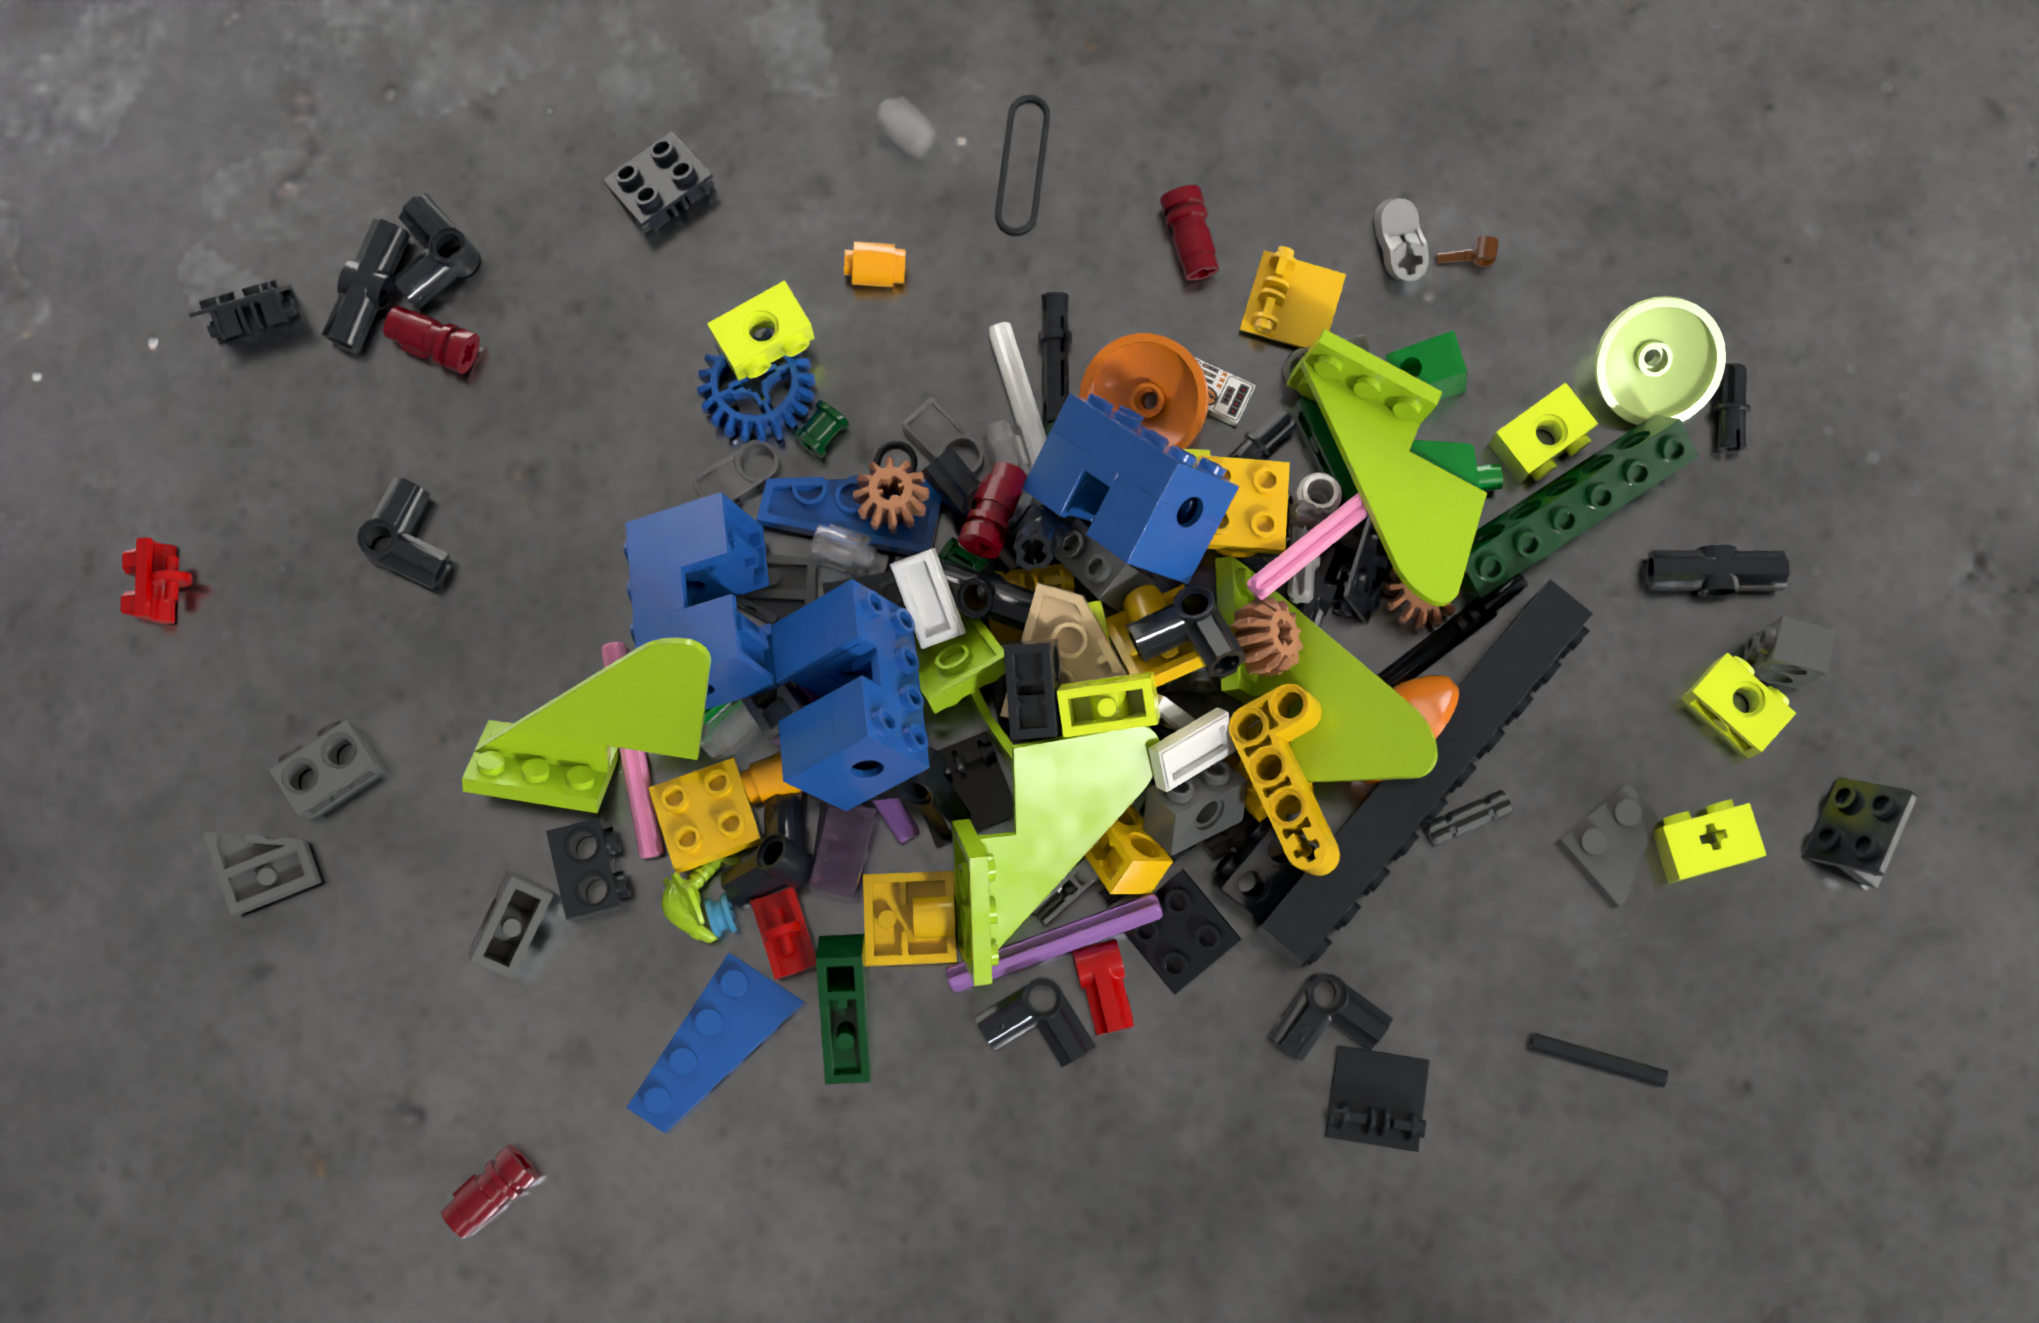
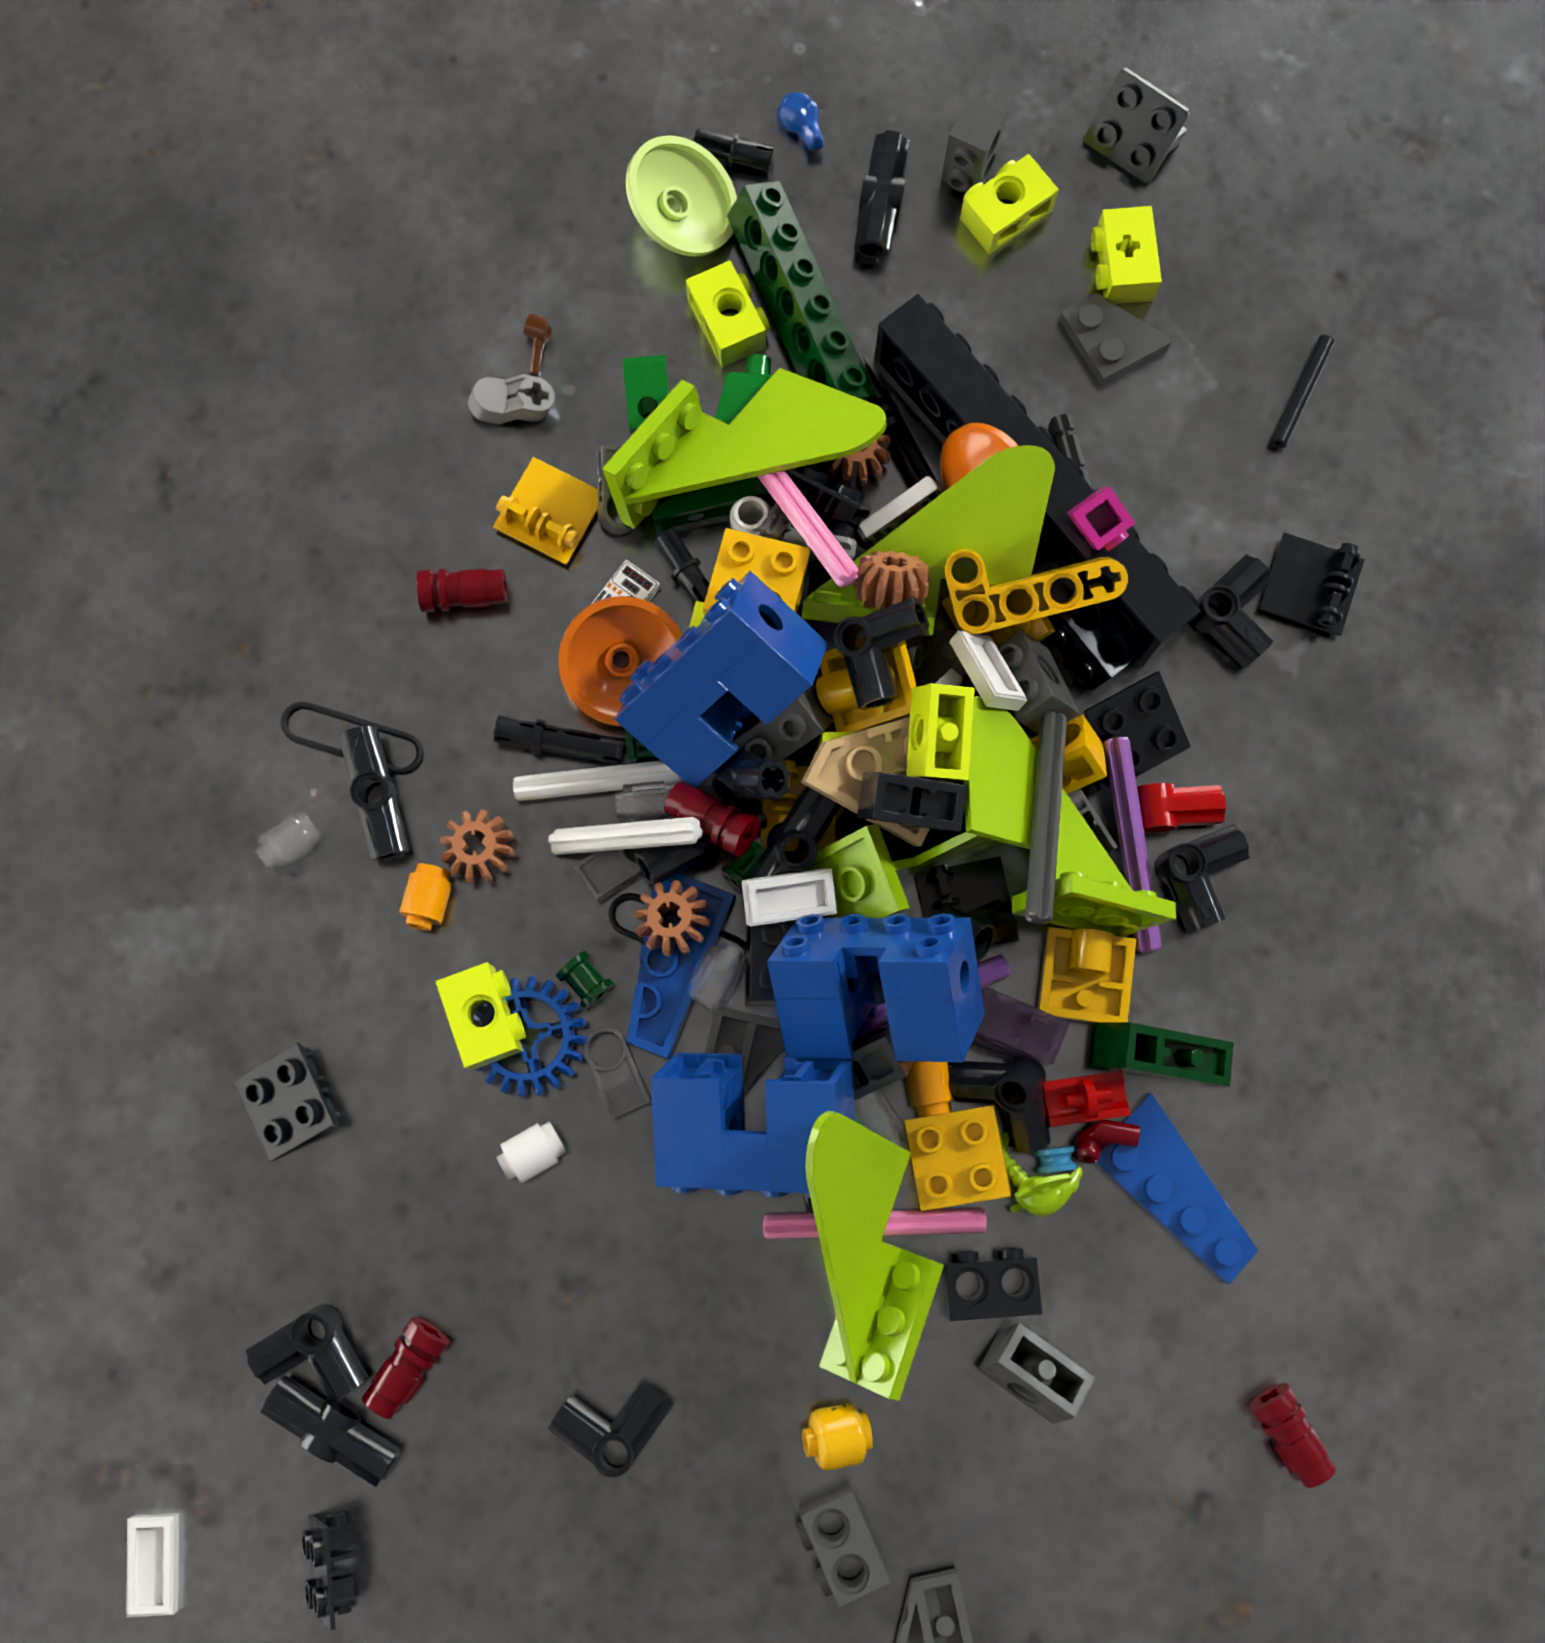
camera: 80 degrees left, 0 degrees up
none -> white tile [126,1513,179,1617]
none -> black piece [338,725,410,861]
none -> nougat gear [439,809,515,884]
none -> white brick [496,1121,567,1184]
none -> white axle [548,817,702,855]
none -> blue animal [777,92,824,150]
none -> yellow head [801,1403,873,1471]
none -> white tile [859,476,944,544]
none -> dark grey axle [1025,711,1067,925]
none -> dark pink brick [1067,486,1135,551]
none -> dark red arm [1075,1120,1140,1164]

